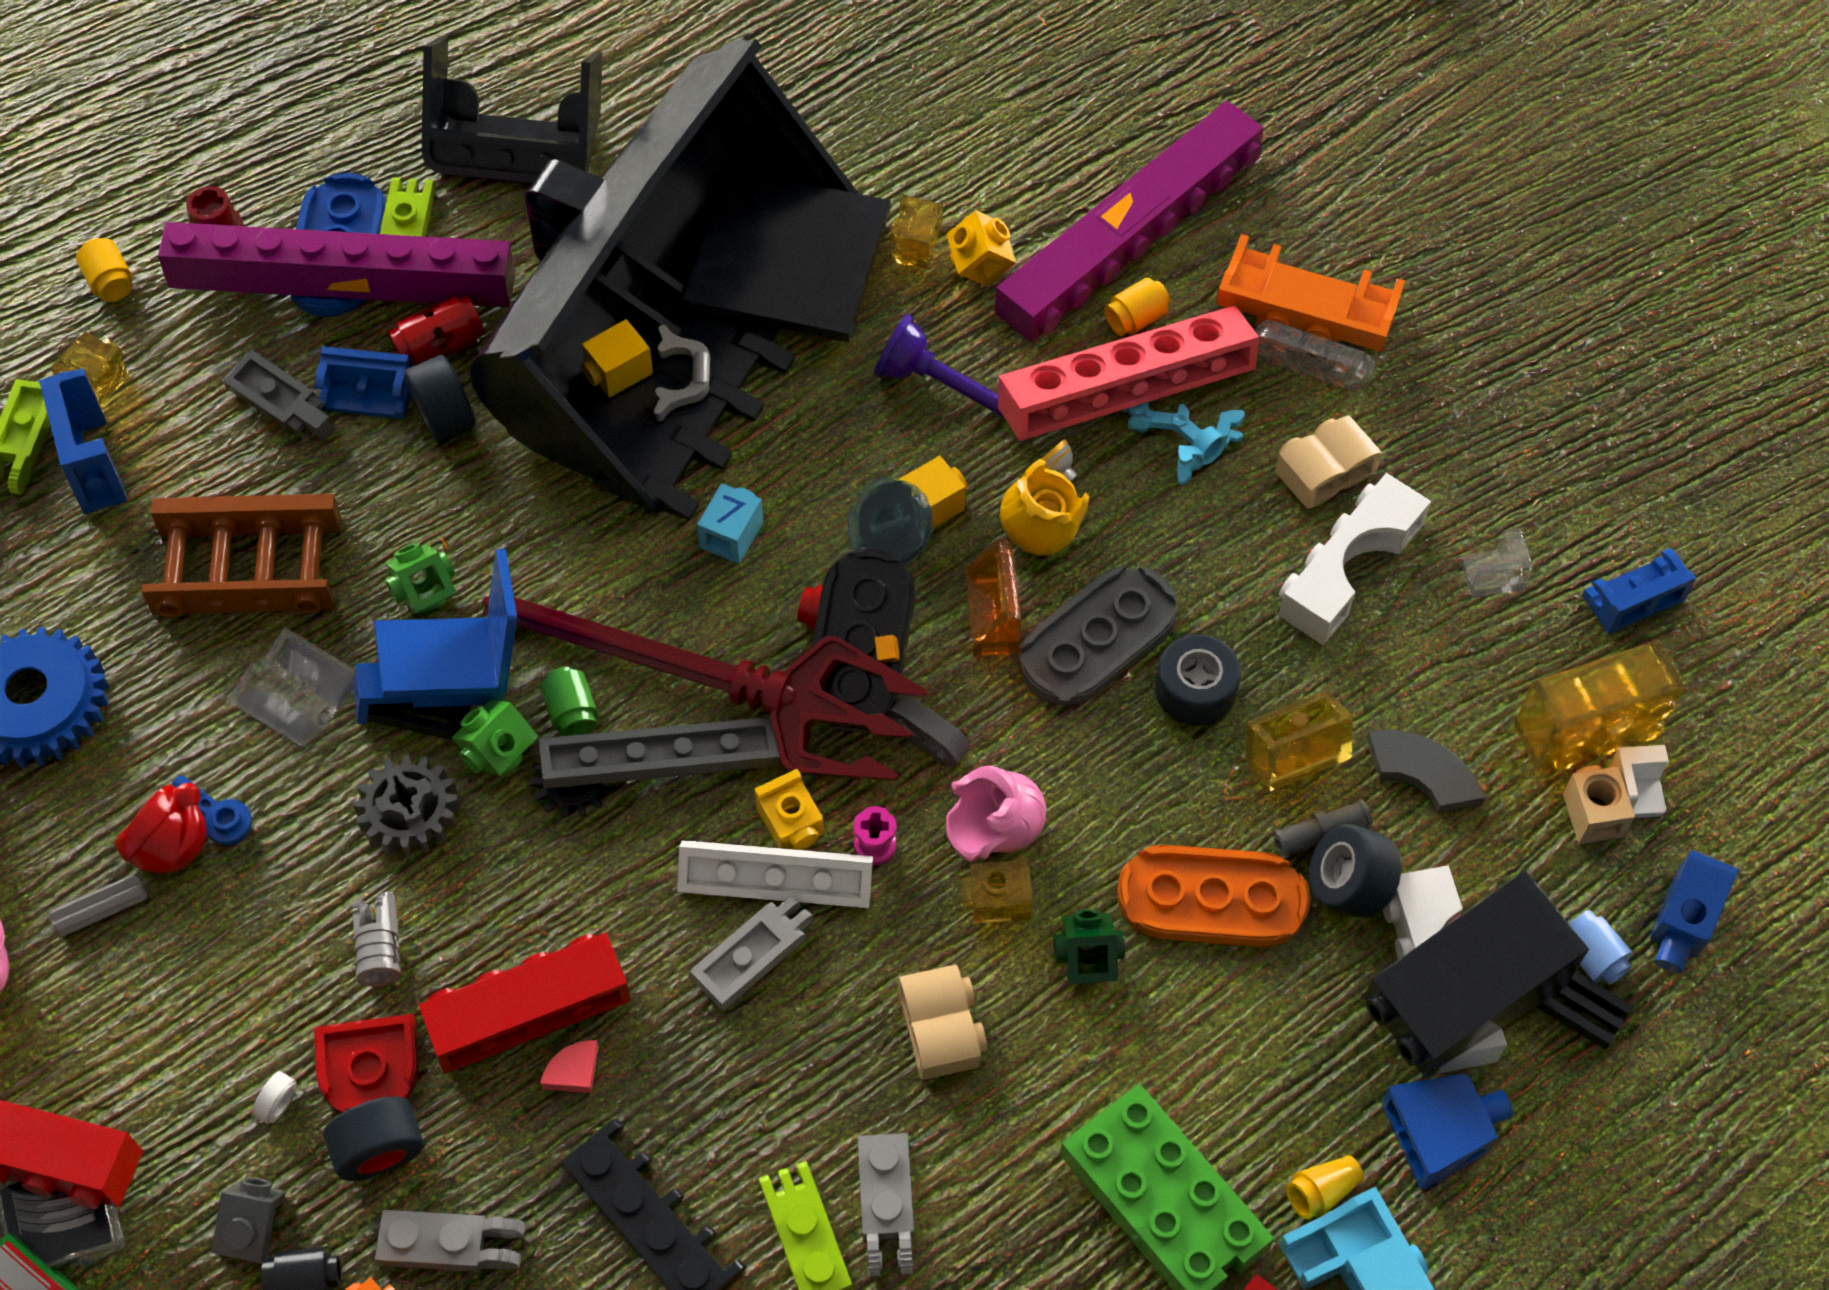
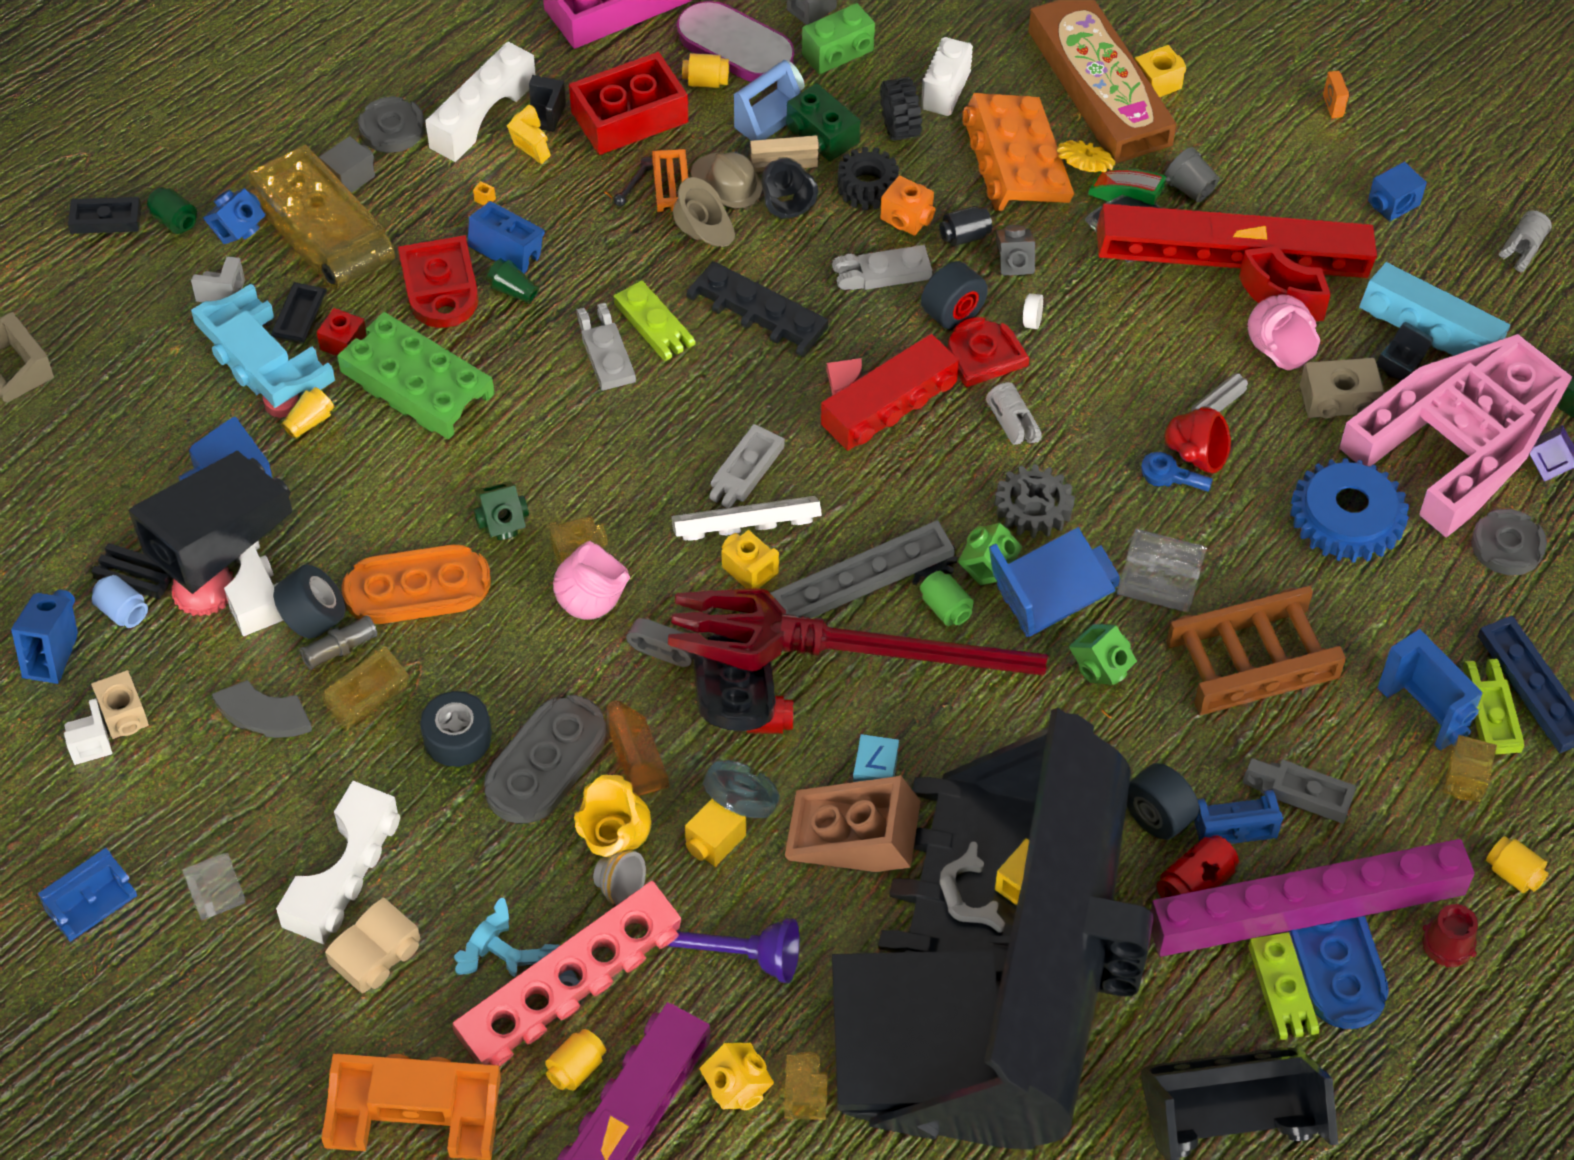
camera: 165 degrees right, 5 degrees down
dark pink bush [853,806,897,865] -> none
light orange piece [875,635,900,663] -> none
tan brick [898,964,987,1080] -> none
clear beam [1255,321,1376,391] -> none
clear yellow brick [1514,640,1686,772] -> none
none -> nougat slope [785,776,921,872]

